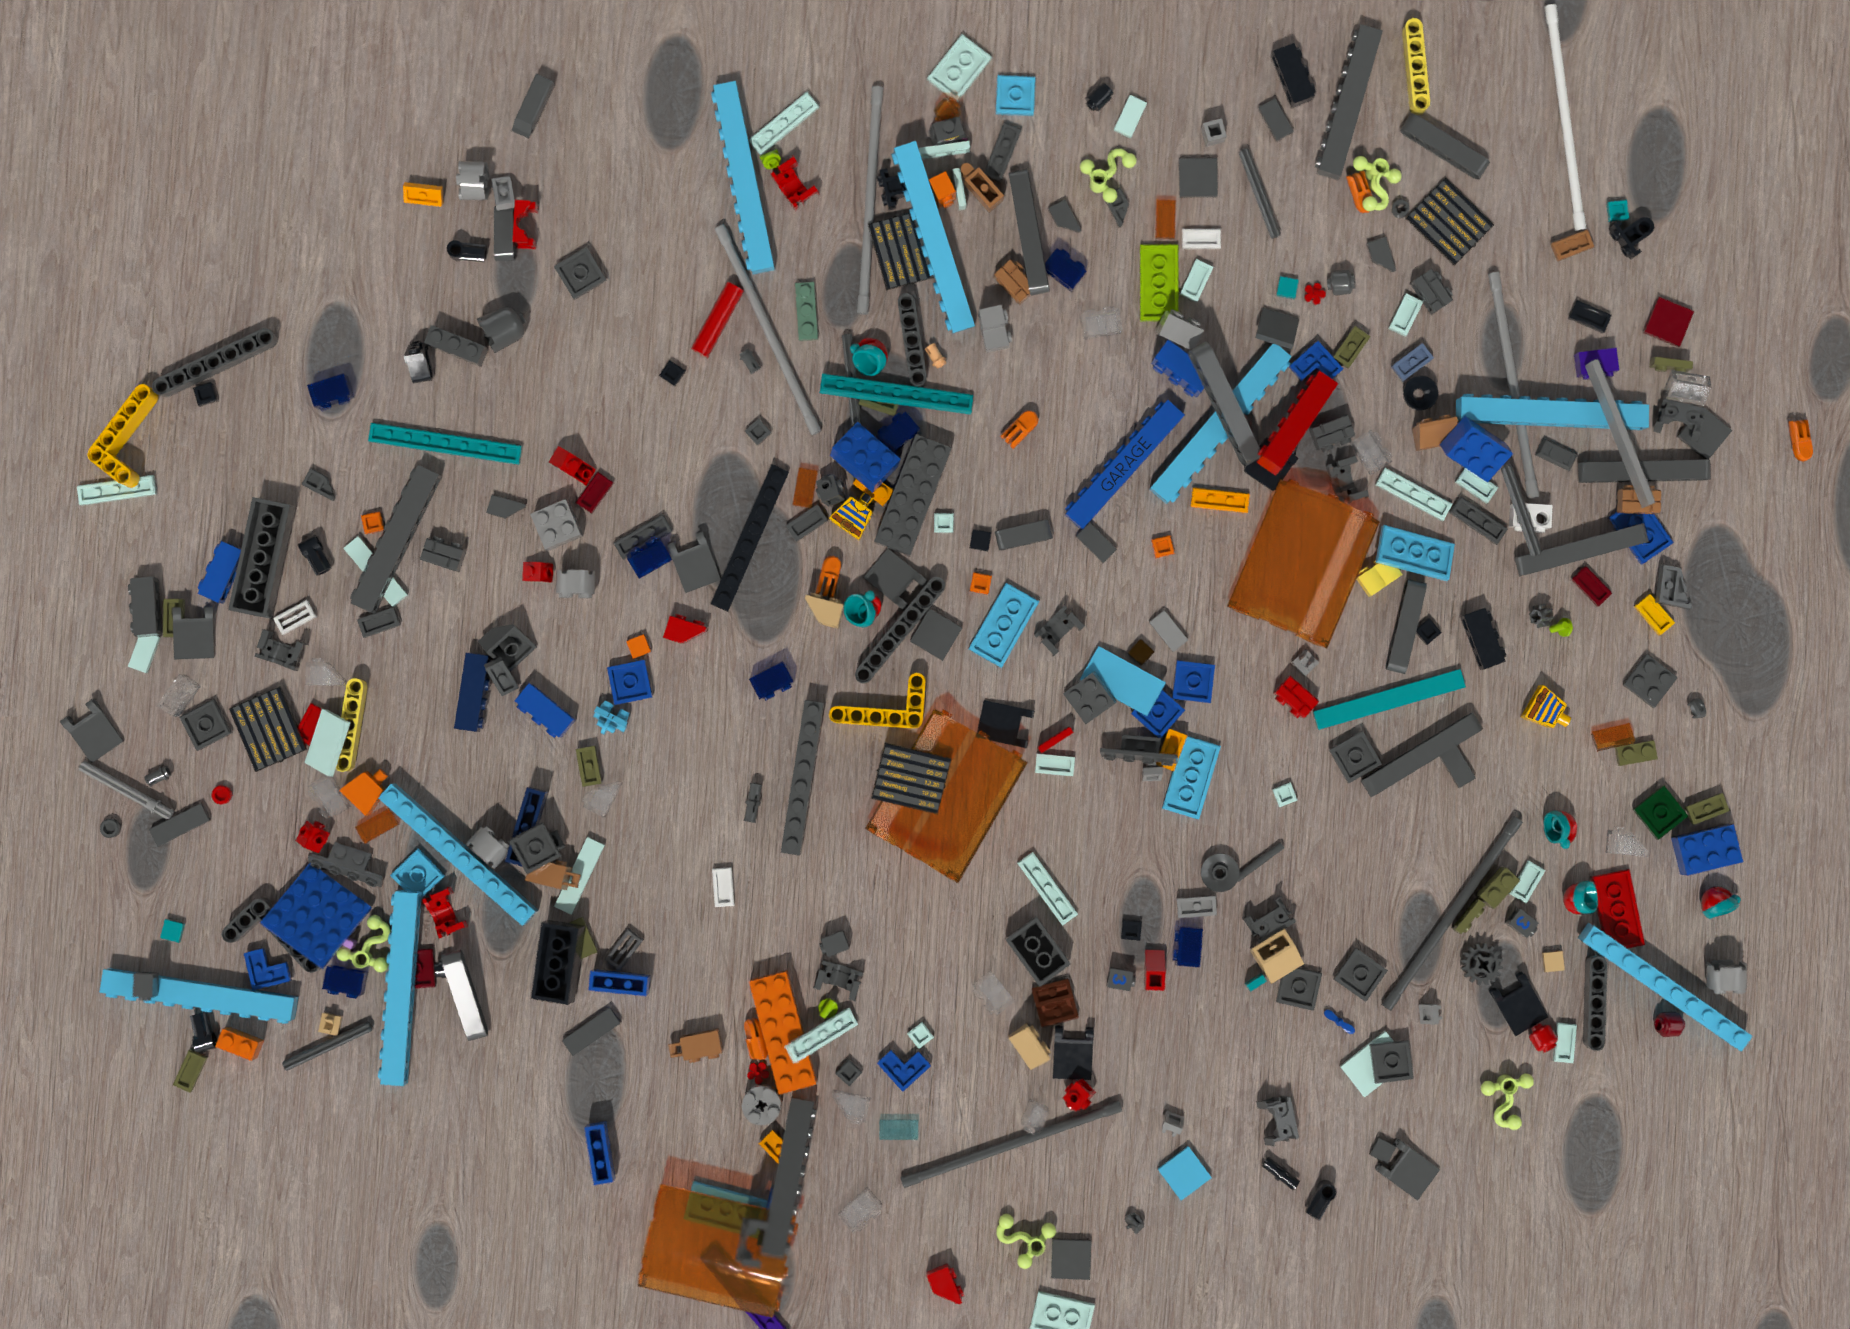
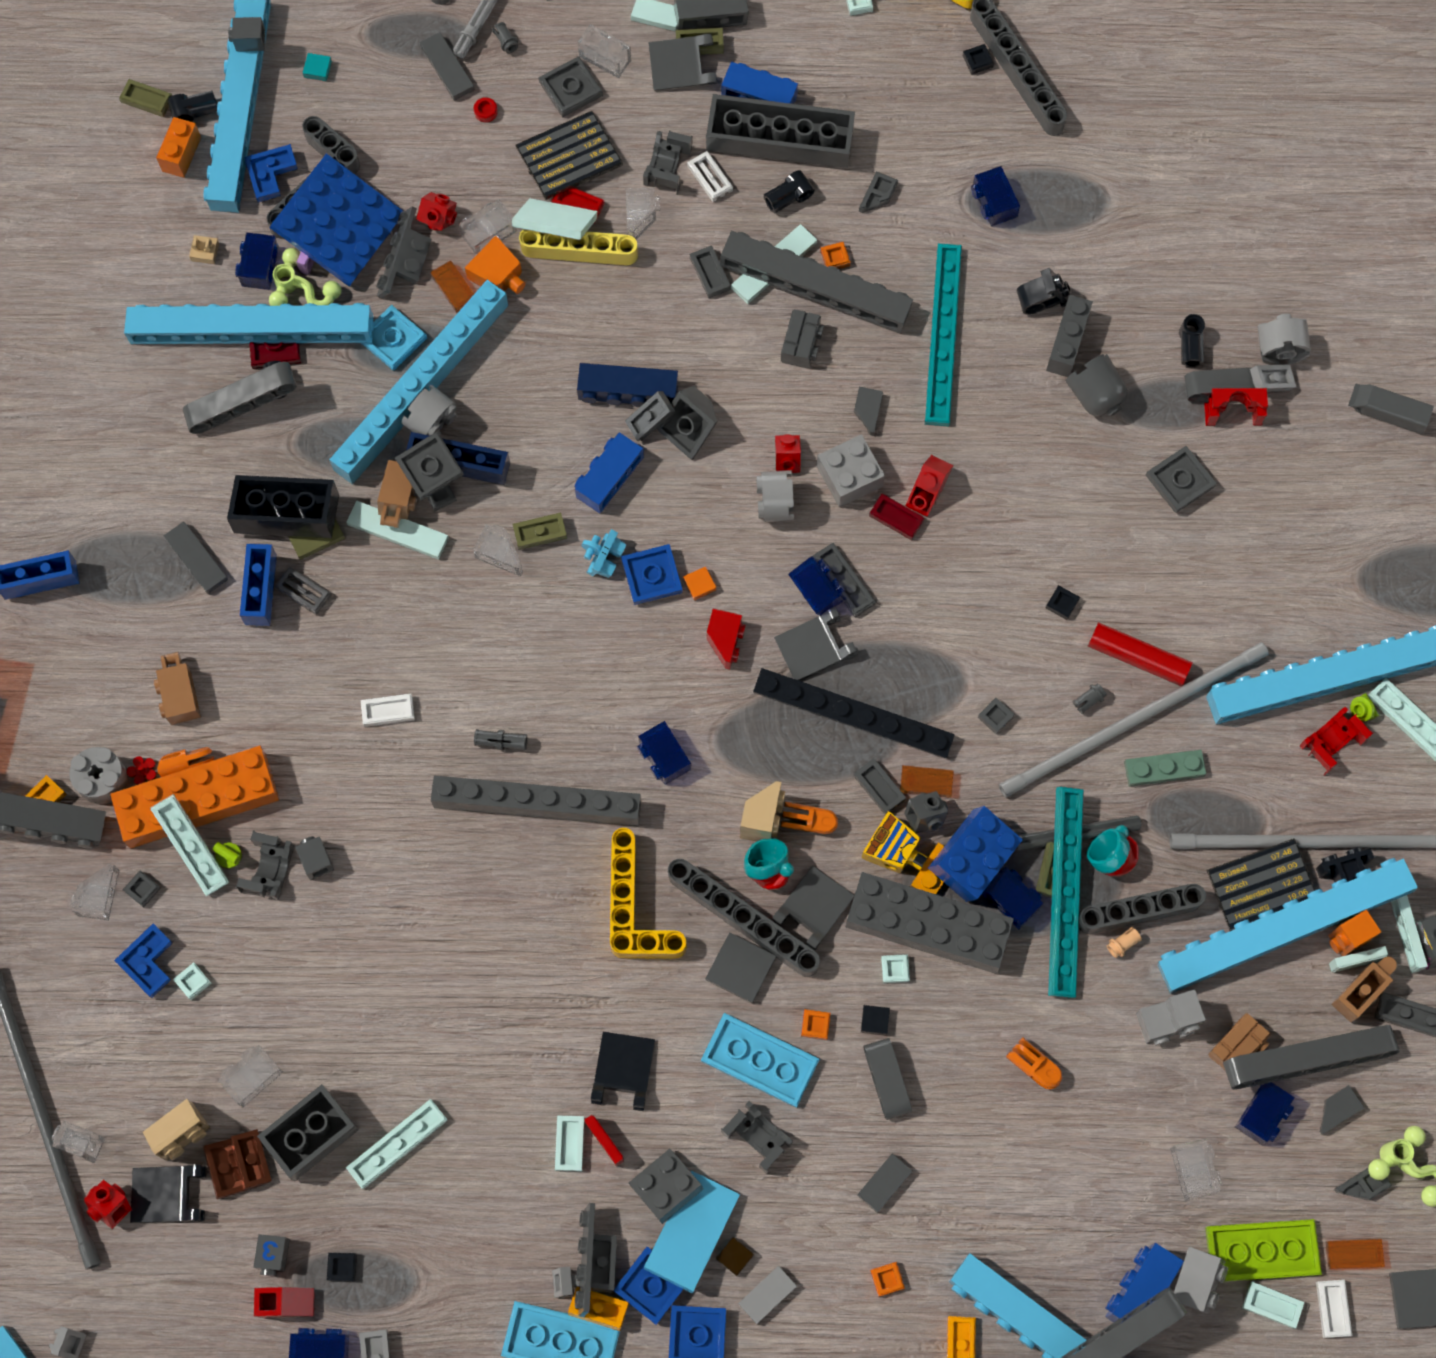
camera: 85 degrees right, 15 degrees down
dark grey axle [282,1022,372,1071] -> none
light orange plate [403,182,443,207] -> none
red piece [422,886,468,938] -> none
clear orange panel [865,709,1028,883] -> none
piece [871,742,952,814] -> none
clear light blue tile [879,1119,918,1140] -> none
blue brick [1065,400,1185,530] -> none

